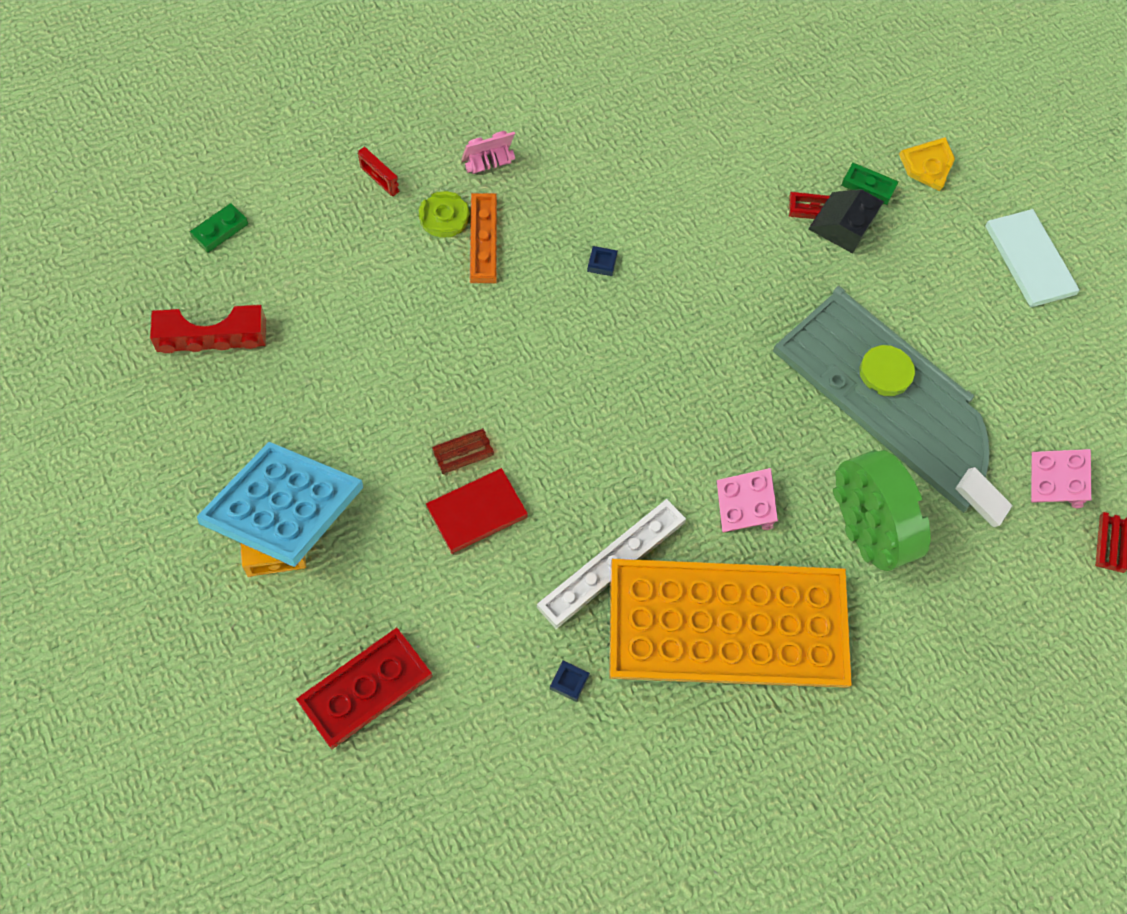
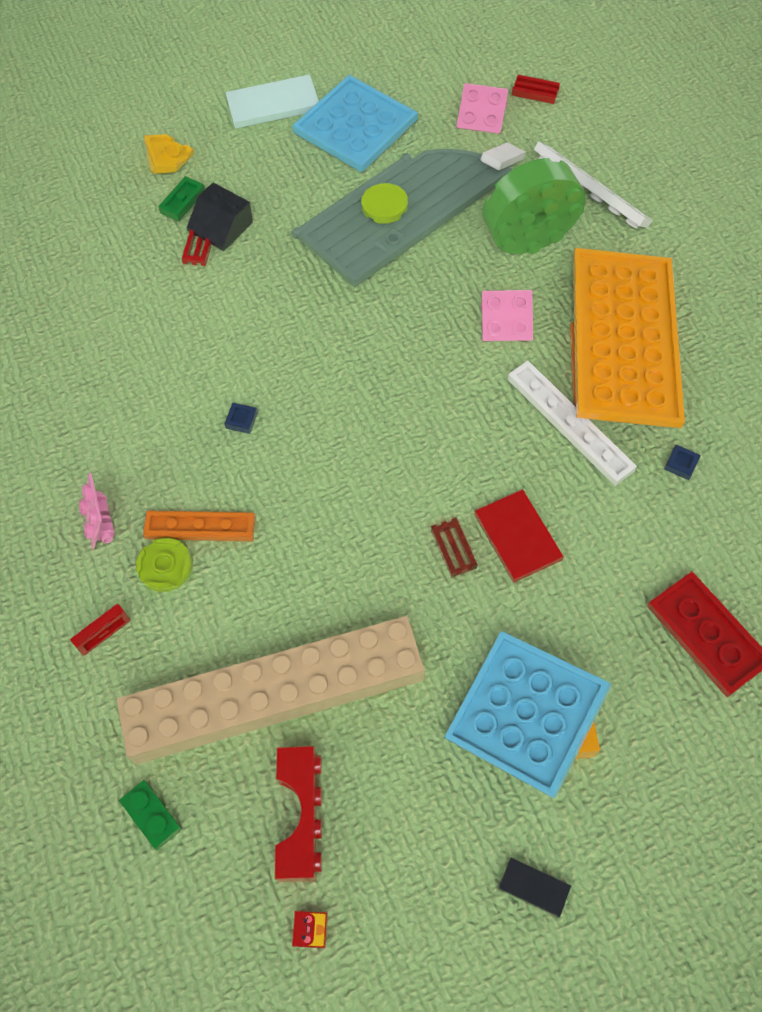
camera: 80 degrees left, 0 degrees up
none -> tan brick [116,616,425,765]
none -> medium azure plate [292,75,418,172]
none -> red tile [292,911,328,949]
none -> black tile [498,857,571,918]
none -> white plate [534,142,653,229]

